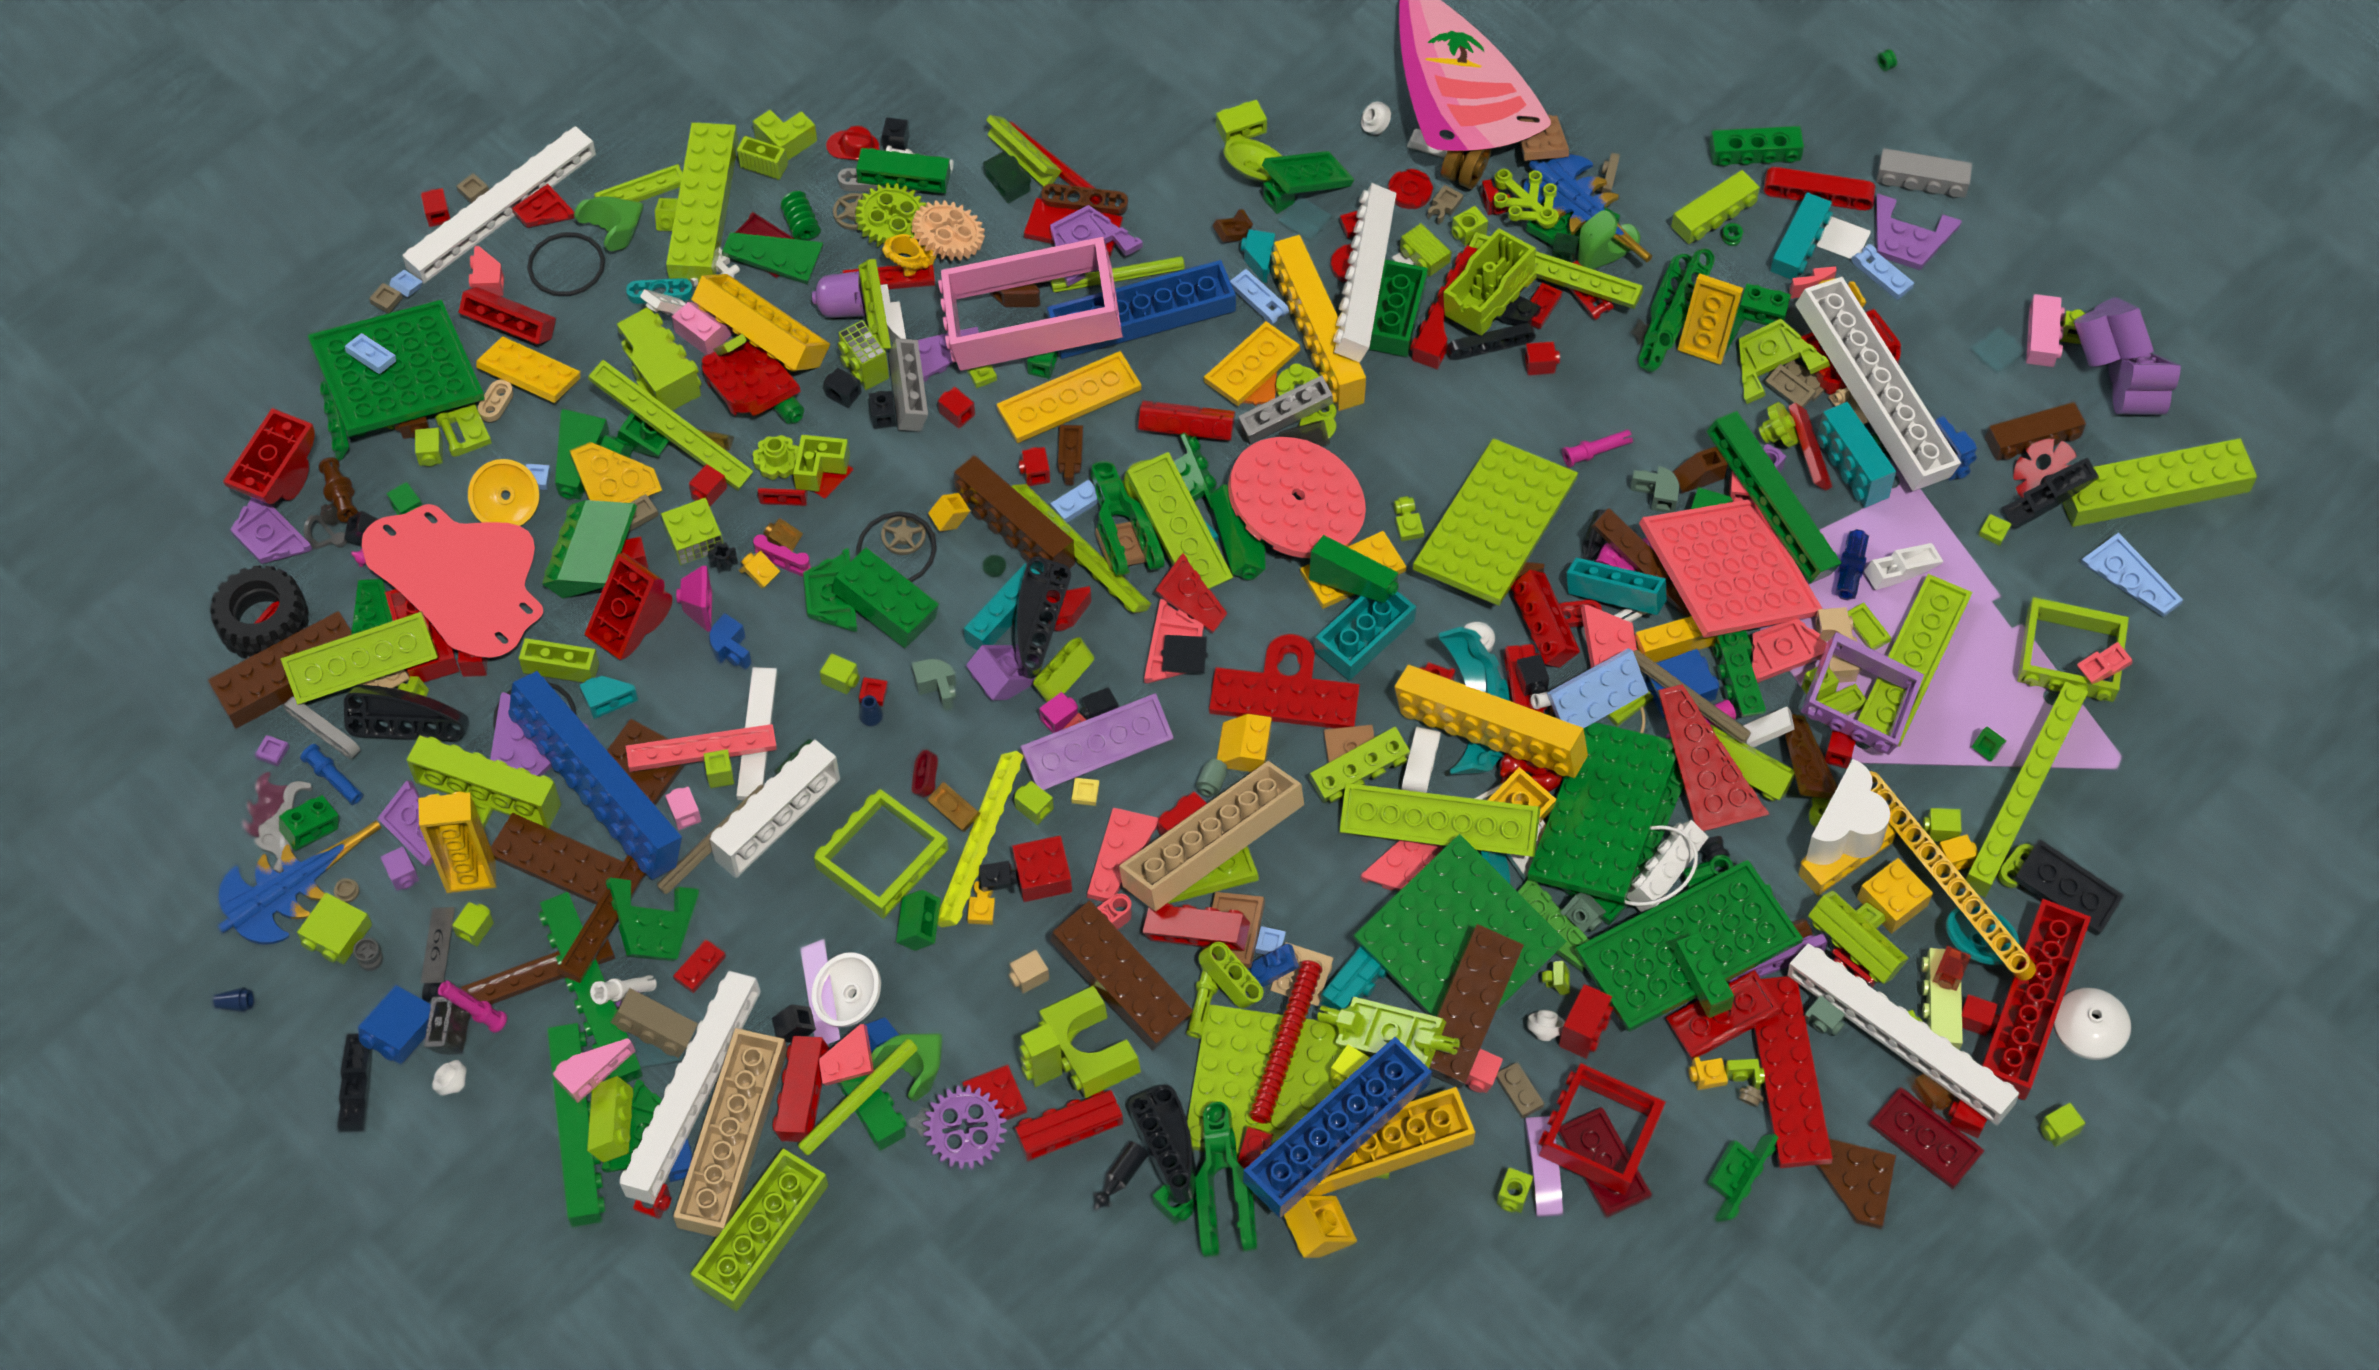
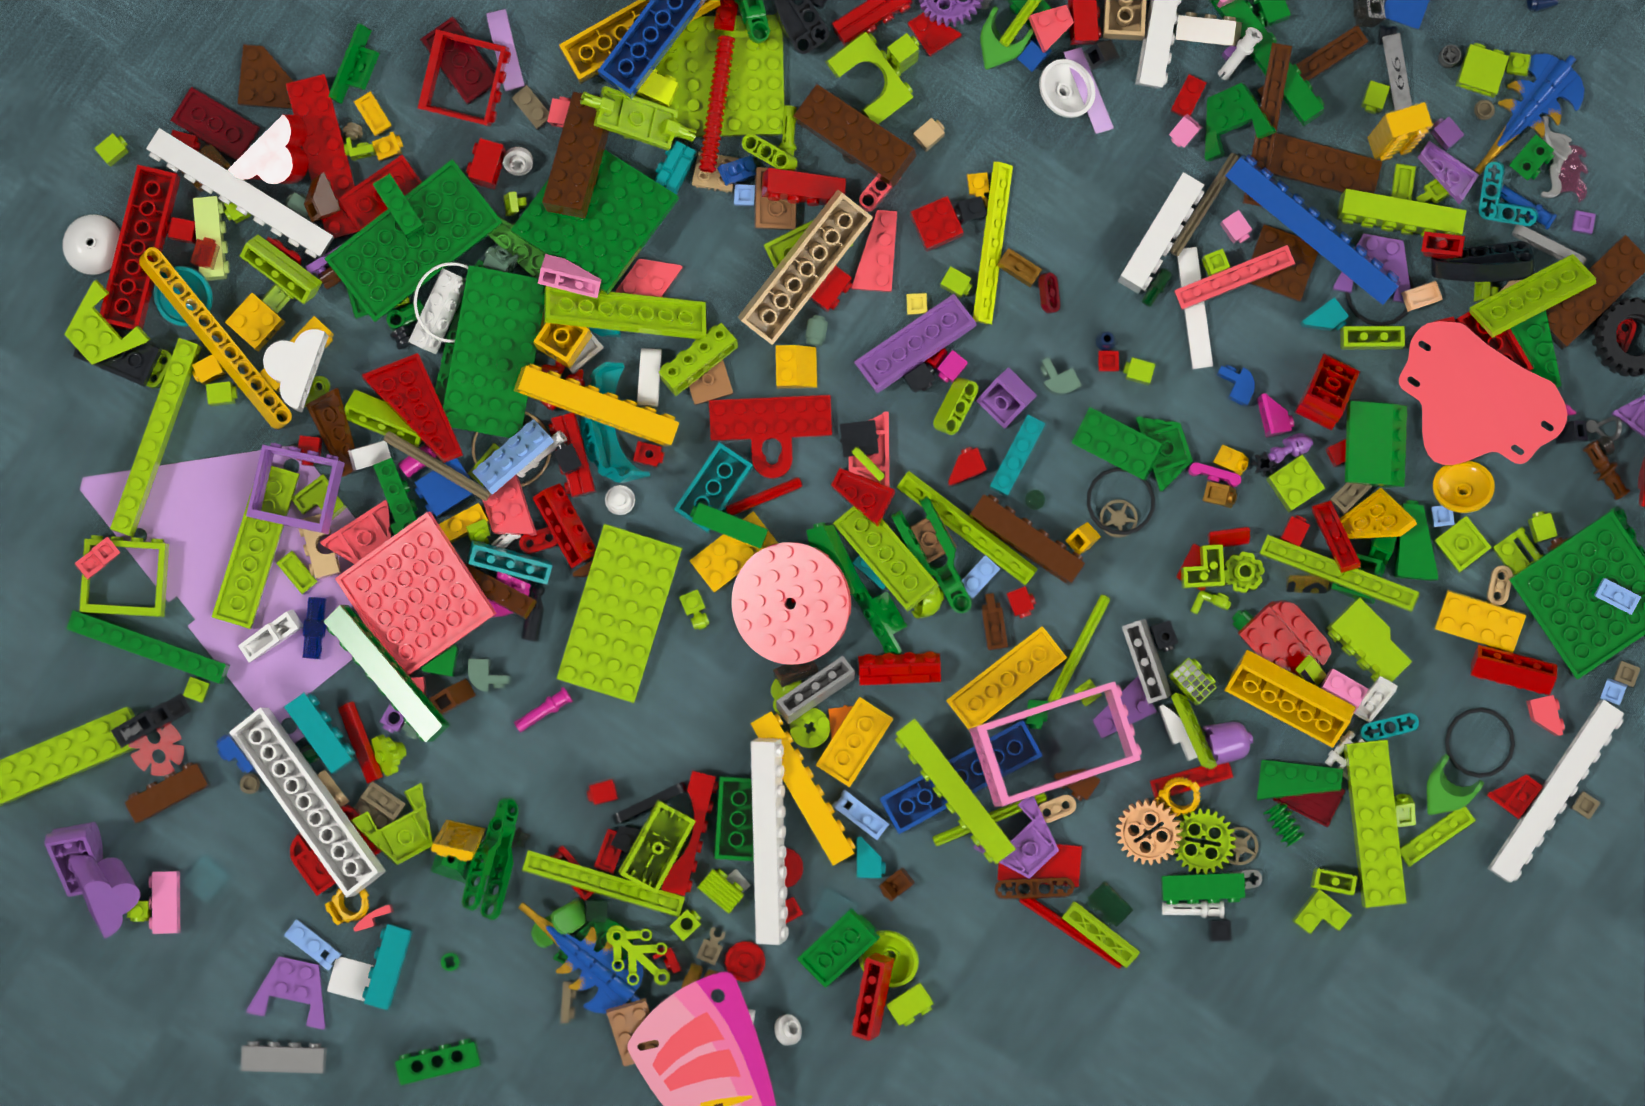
camera: 170 degrees right, 25 degrees up
green brick [386,482,422,515] -> none
red brick [421,188,451,227] -> none
dark pink pin [438,980,507,1033] -> none
lime window [814,789,949,919] -> none
black brick [824,367,862,409] -> none
red piece [826,126,879,160] -> none
green brick [896,889,941,951] -> none
red brick [938,386,975,429] -> none
black beam [1015,557,1071,678] -> none
lime brick [1497,1168,1533,1213] -> none
lime brick [1671,170,1760,244] -> none
green brick [1740,284,1791,325] -> none
red beam [1764,167,1876,211] -> none
green tile [1972,726,2007,762] -> none
light blue wing [2081,532,2183,617] -> none
none -> lime wing [64,280,150,365]
none -> green brick [66,610,230,684]
none -> brick [228,114,308,184]
none -> reddish brown slope [304,173,341,222]
none -> yellow plate [354,91,392,137]
none -> lime plate [466,519,490,544]
none -> bright pink slope [538,254,601,298]
none -> red axle [726,477,802,515]
none -> lime tile [851,446,885,481]
none -> red brick [851,953,894,1041]
none -> lime brick [894,719,1016,864]
none -> lime axle [1048,594,1110,702]
none -> bright pink brick [1169,114,1202,147]
none -> lime plate [1190,590,1231,614]
none -> medium lavender piece [1268,433,1313,463]
none -> red plate [1312,501,1360,573]
none -> light nougat tile [1401,281,1443,312]
none -> red slope [1421,231,1465,259]
none -> lime plate [1434,516,1492,573]
none -> teal beam [1479,161,1538,226]
none -> lime plate [1507,52,1531,76]

